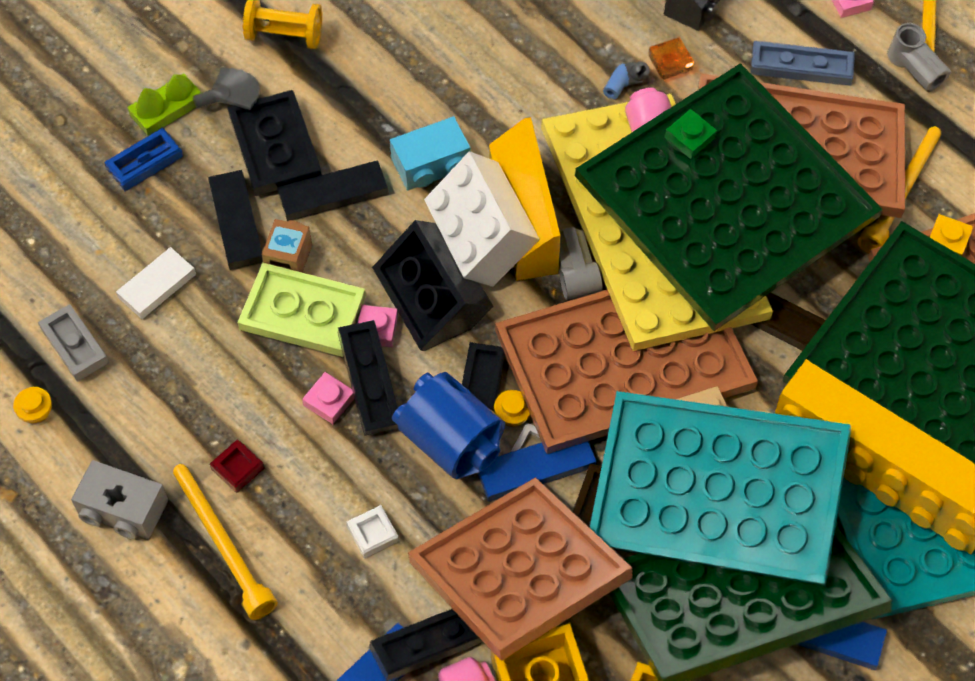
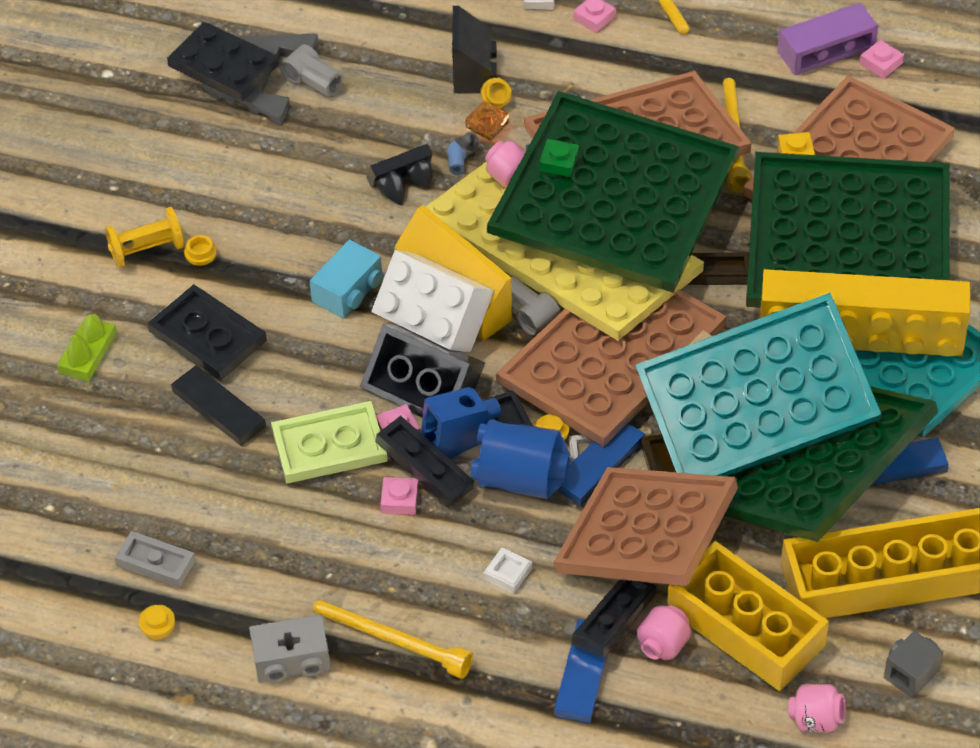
camera: 30 degrees left, 10 degrees down
blue tile [104,128,183,192] -> none
white tile [116,247,196,319] -> none
dark grey hand [193,67,260,110] -> none
dark red tile [209,439,265,493] -> none
medium nougat brick [261,219,312,273] -> none
black tile [277,160,388,221] -> none
sand blue tile [750,41,855,86] -> none
light grey piece [887,23,951,92] -> none
none -> yellow plate [184,235,217,266]
none -> black tile [366,143,433,205]
none -> blue torso [421,387,501,459]
none -> yellow plate [480,78,512,109]

